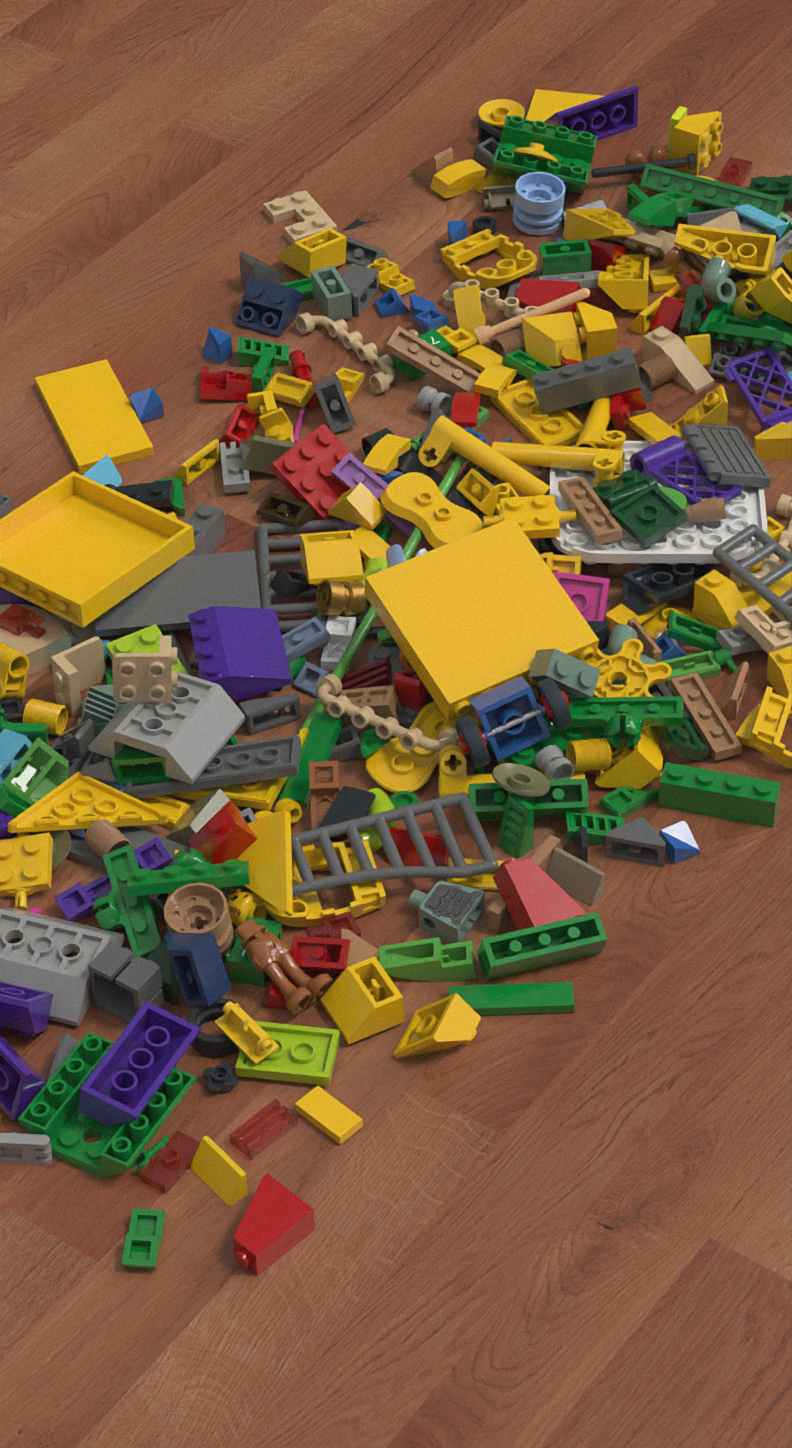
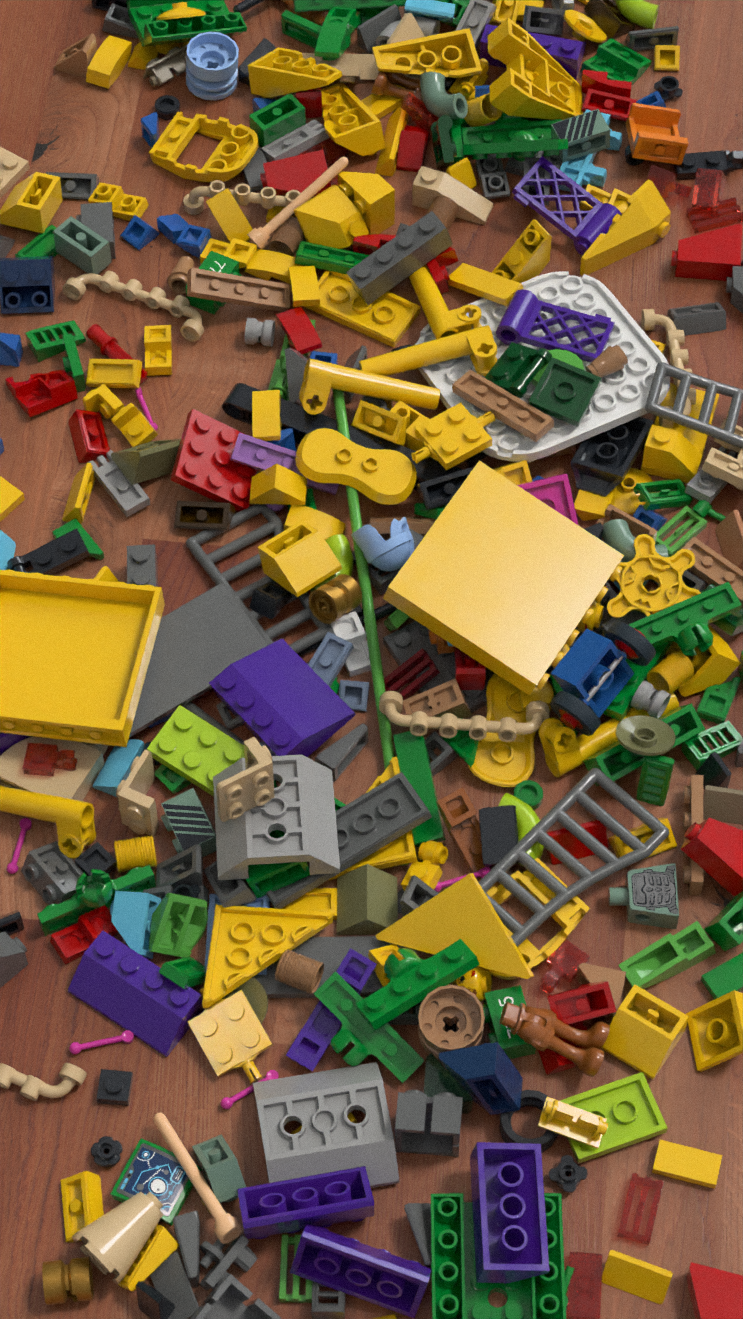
camera: 30 degrees left, 15 degrees up
red slope [188,800,257,864] -> none
dark grey slope [312,373,356,434] -> none
sand green brick [528,648,601,698] -> none
dark grey hinge [681,423,772,488] -> none

